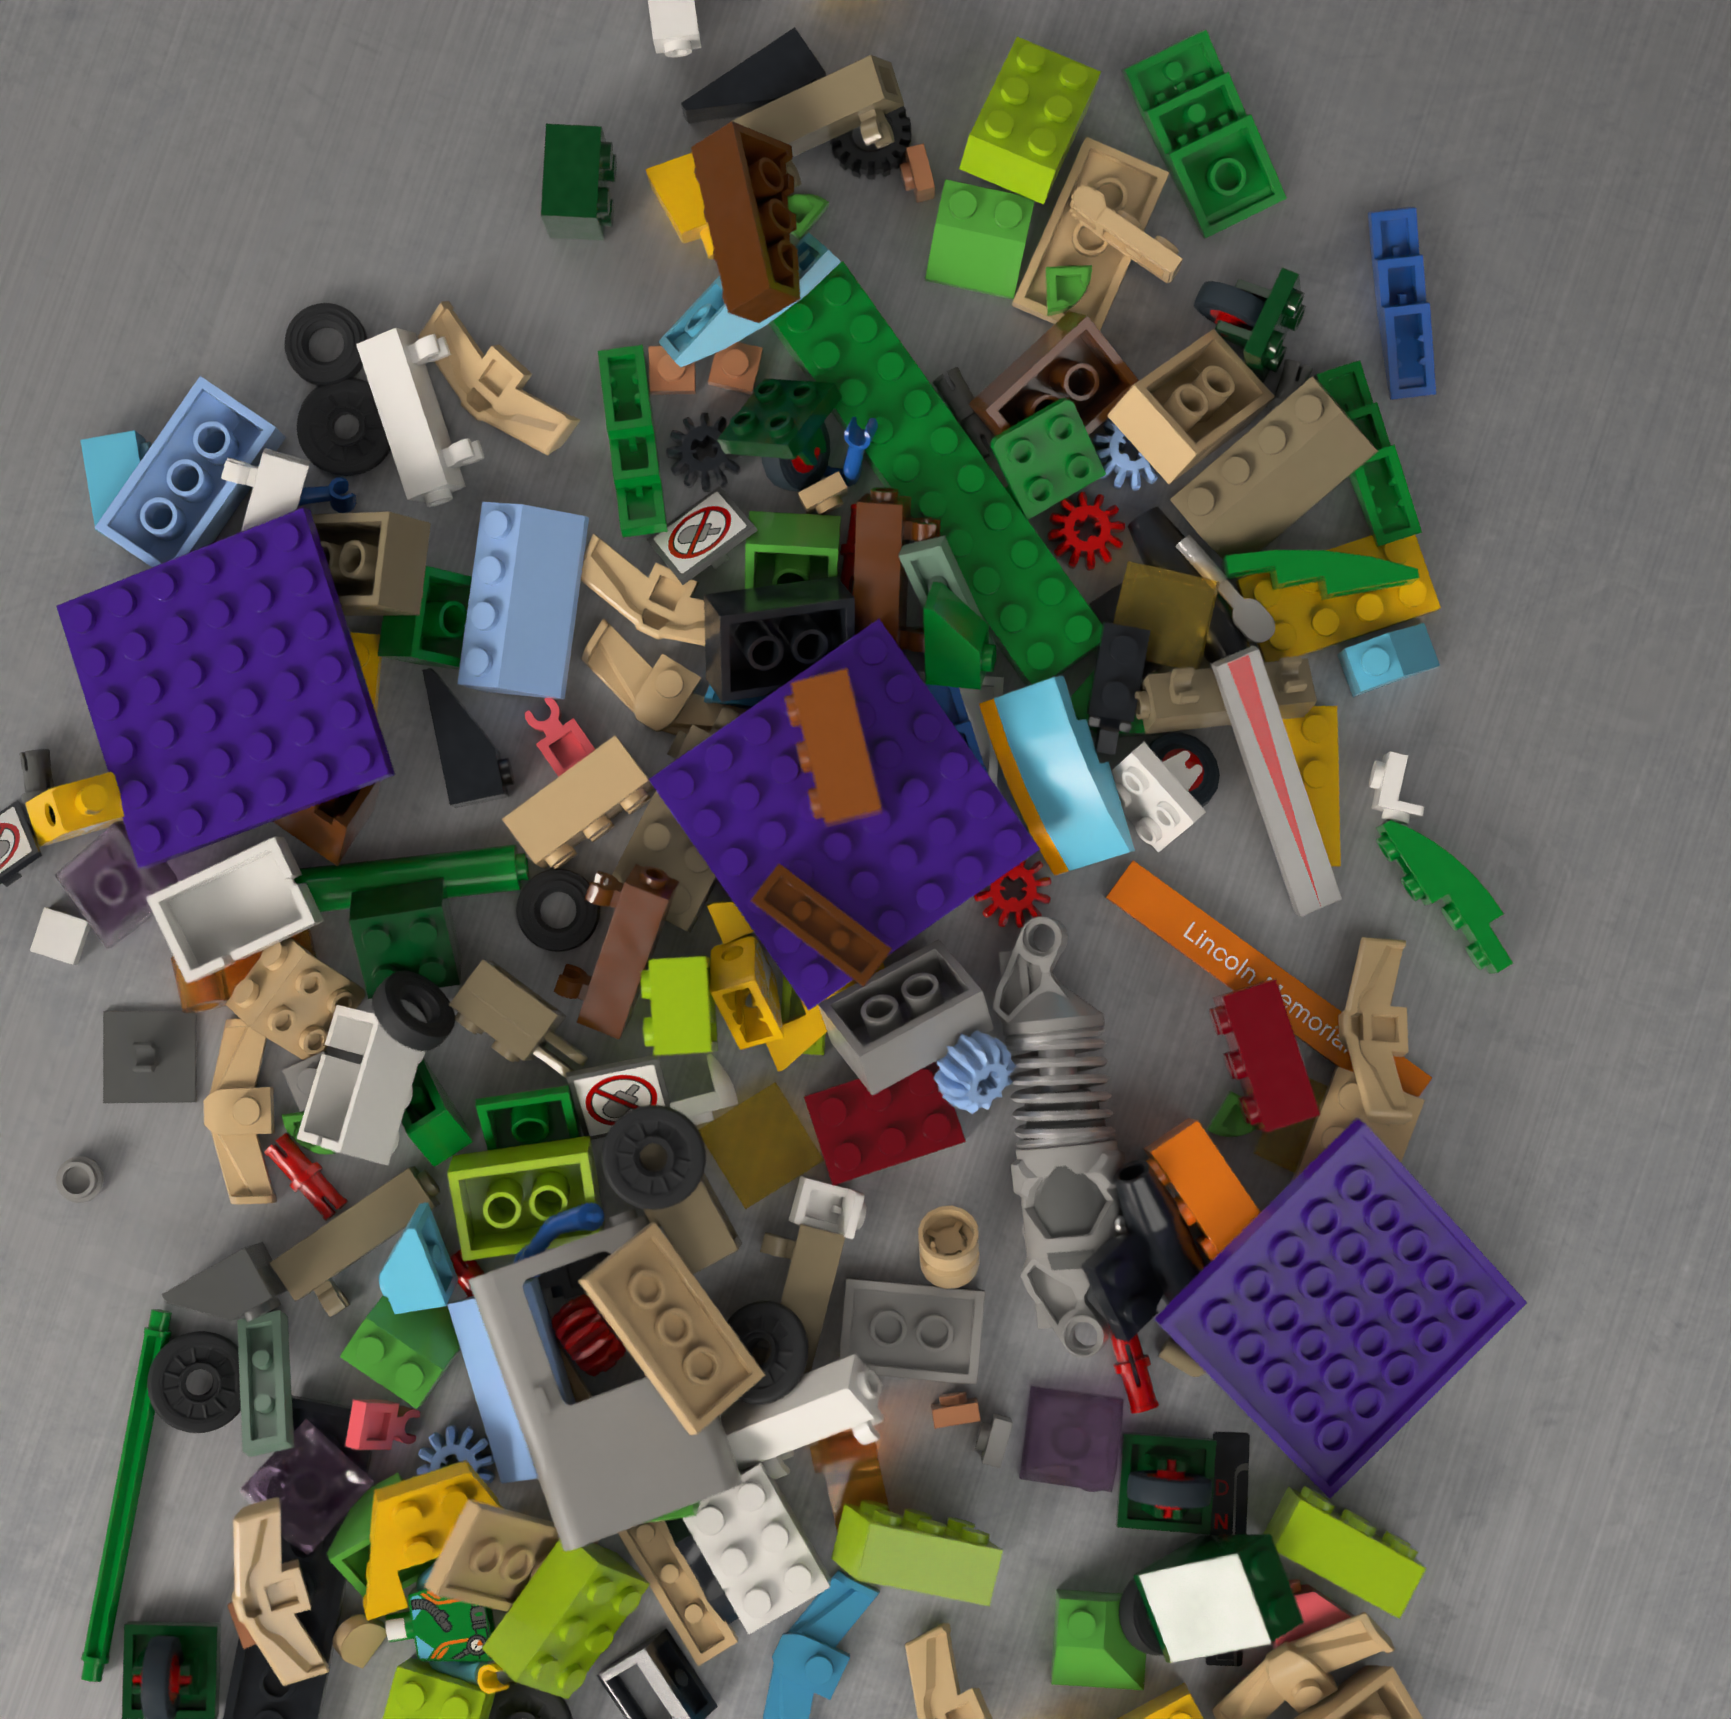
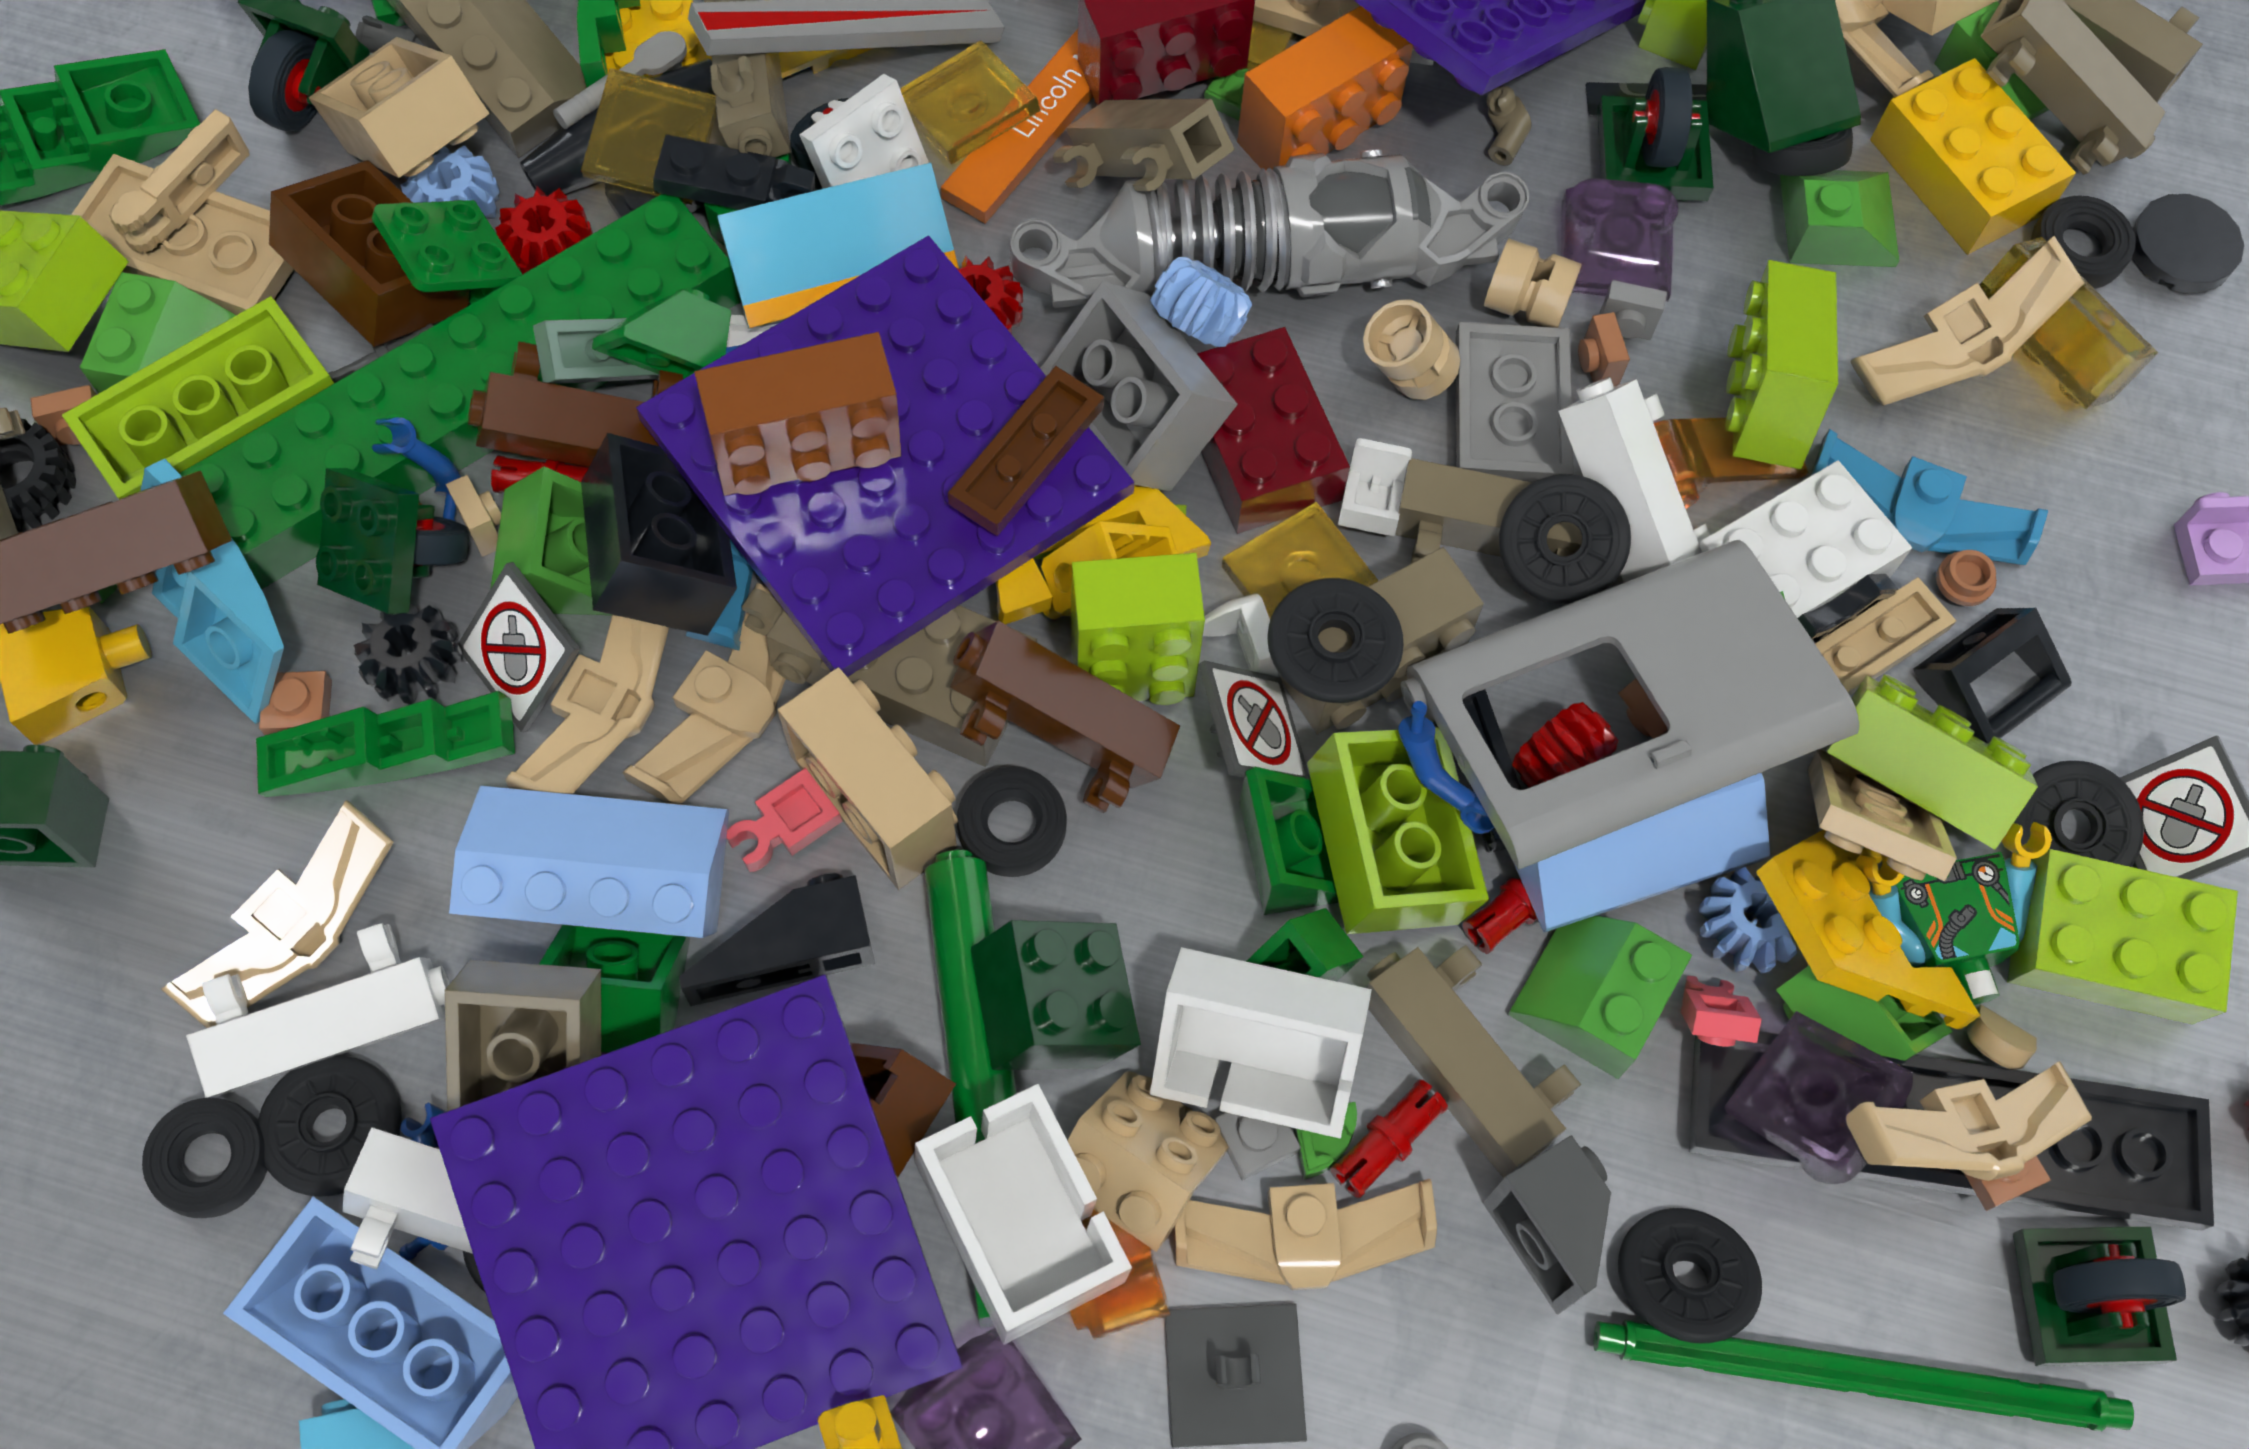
camera: 100 degrees left, 20 degrees down
sand green plate [237,1310,294,1457] -> none
black tyre [372,971,455,1051] -> none
medium azure slope [379,1202,459,1314] -> none
dark tan brick [449,959,589,1078] -> none
tan plate [579,1222,765,1435] -> none
nougat plate [708,342,764,395] -> none
bright green tile [1045,265,1092,316] -> none
black plate [1081,1160,1205,1342] -> none
red pin [1108,1324,1159,1414] -> none
none -> lime slope [62,296,334,499]
none -> clear yellow tile [900,40,1041,165]
none -> dark tan brick [1052,99,1235,191]
none -> tan wheel [1483,238,1582,328]
none -> nougat plate [1936,550,1997,606]

